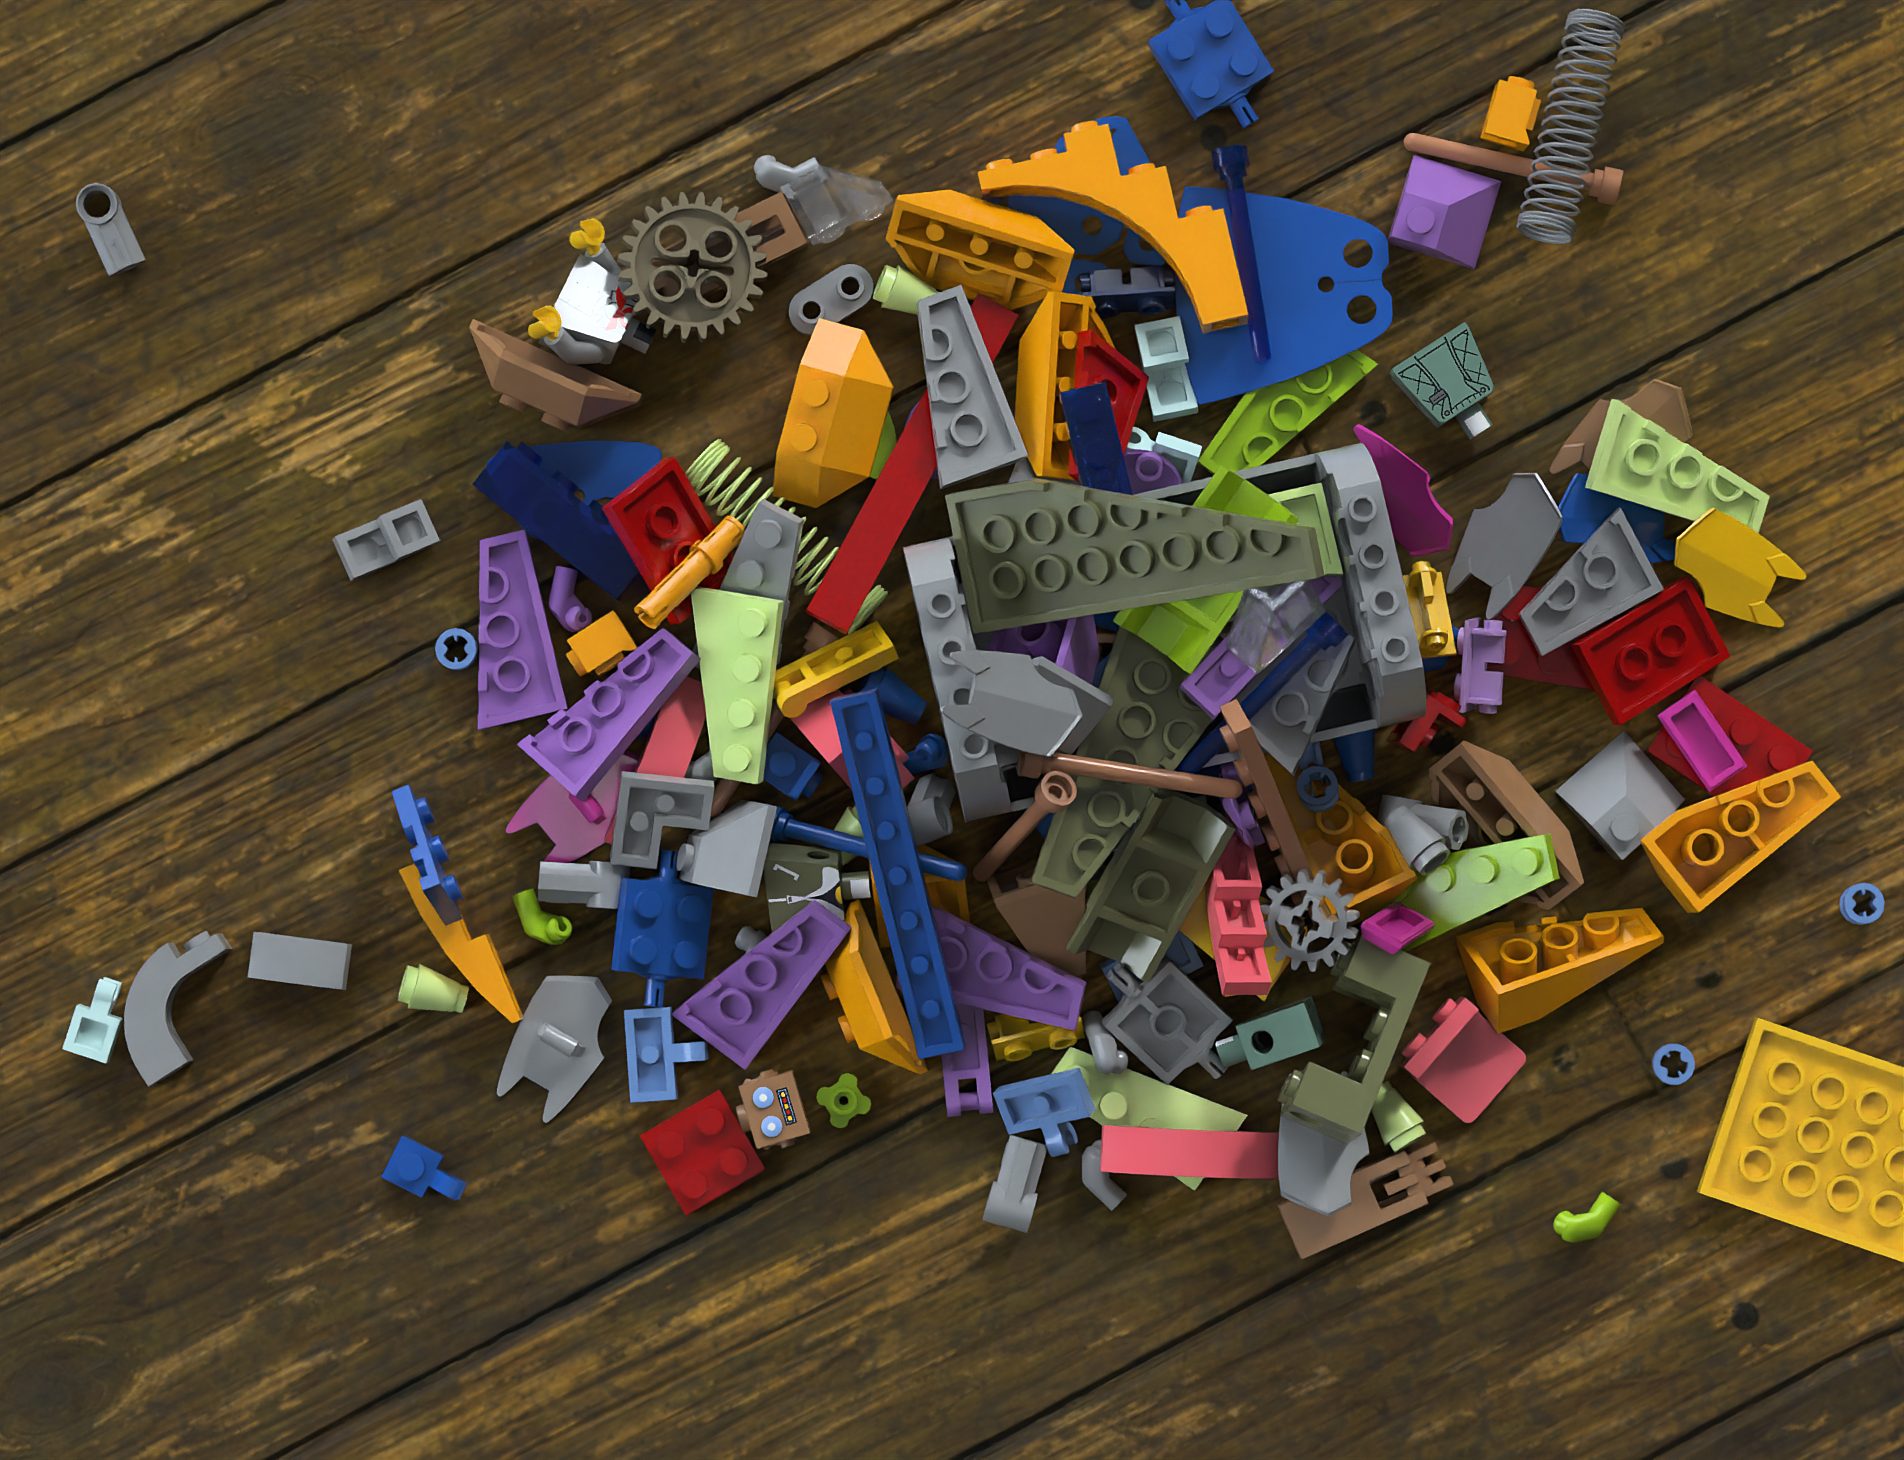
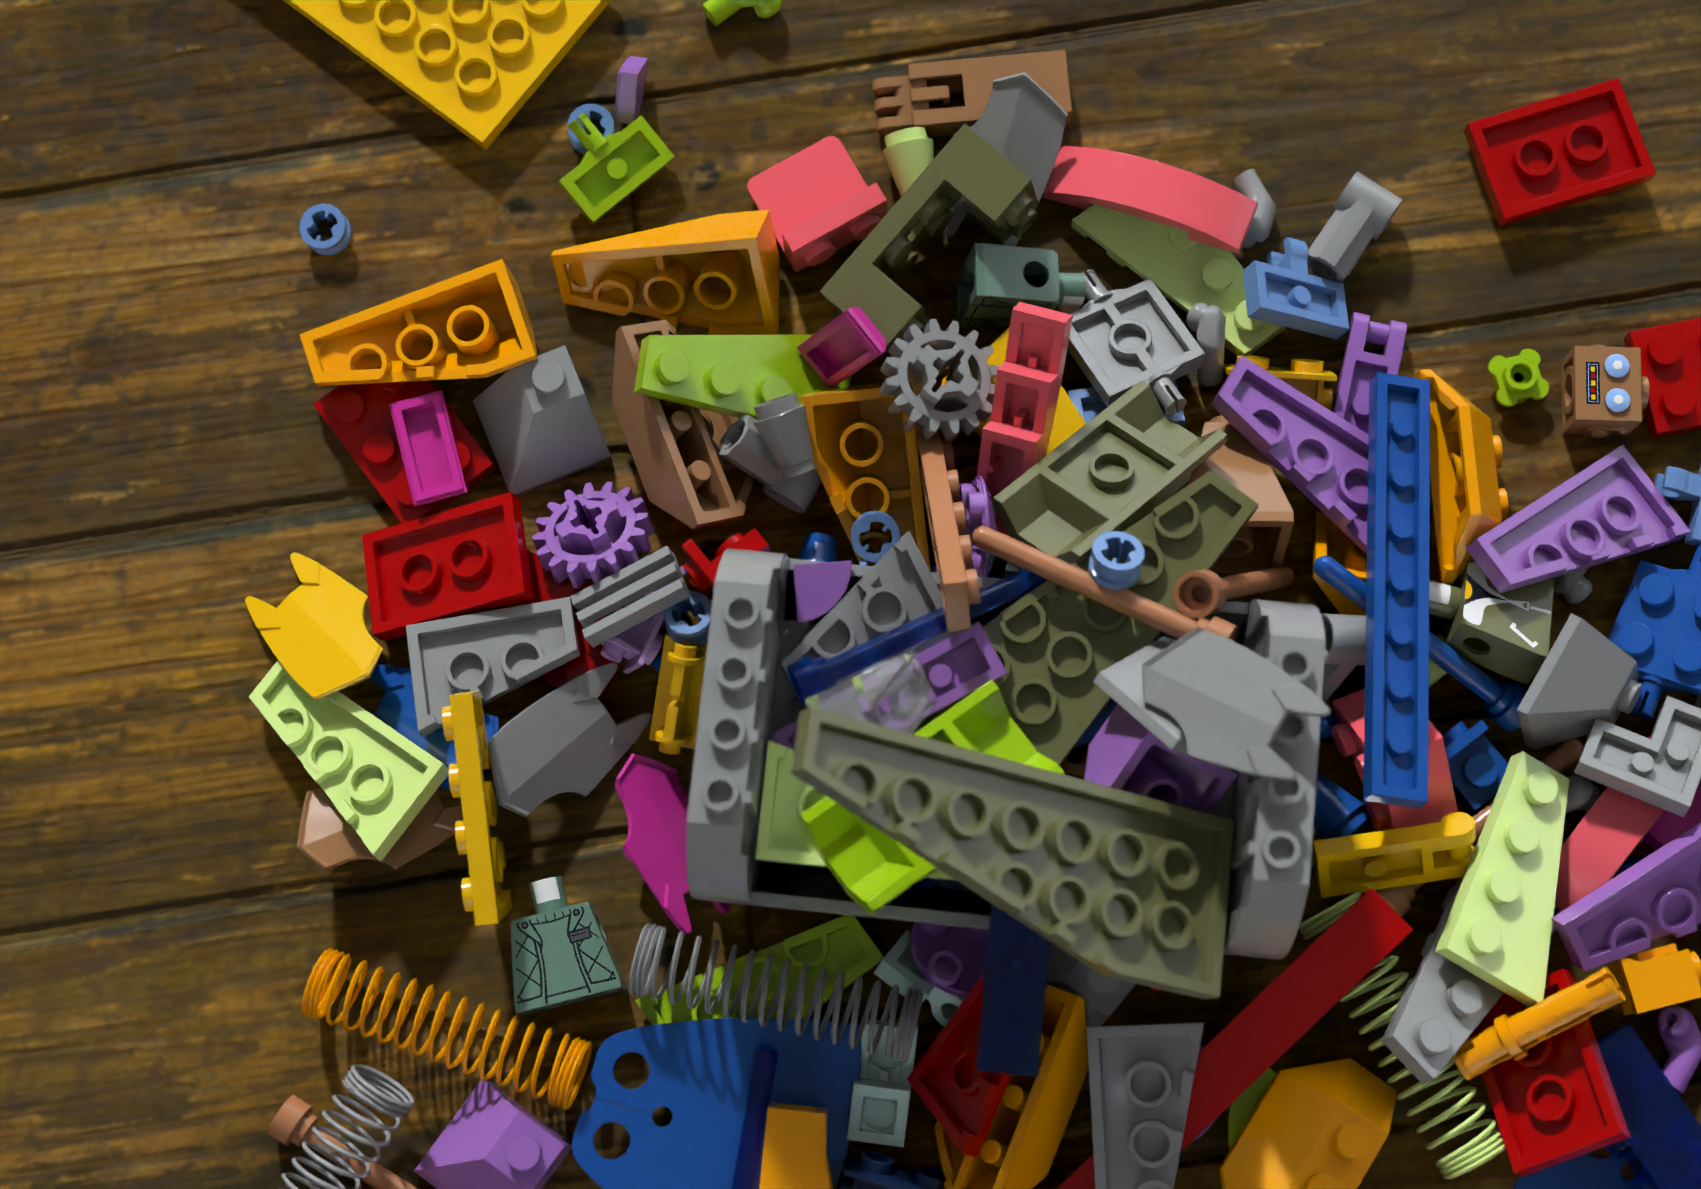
camera: 150 degrees left, 10 degrees down
none -> light orange piece [301,947,592,1111]
none -> yellow wing [442,690,513,926]
none -> medium lavender gear [532,482,654,589]
none -> lime plate [558,112,675,225]
none -> light grey tile [570,546,691,647]
none -> medium lavender tile [614,56,648,124]
none -> light grey piece [628,922,924,1063]
none -> medium blue bush [663,590,712,646]
none -> medium lavender tile [793,561,852,623]
none -> medium blue bush [1088,531,1145,590]
none -> red plate [1464,78,1656,226]

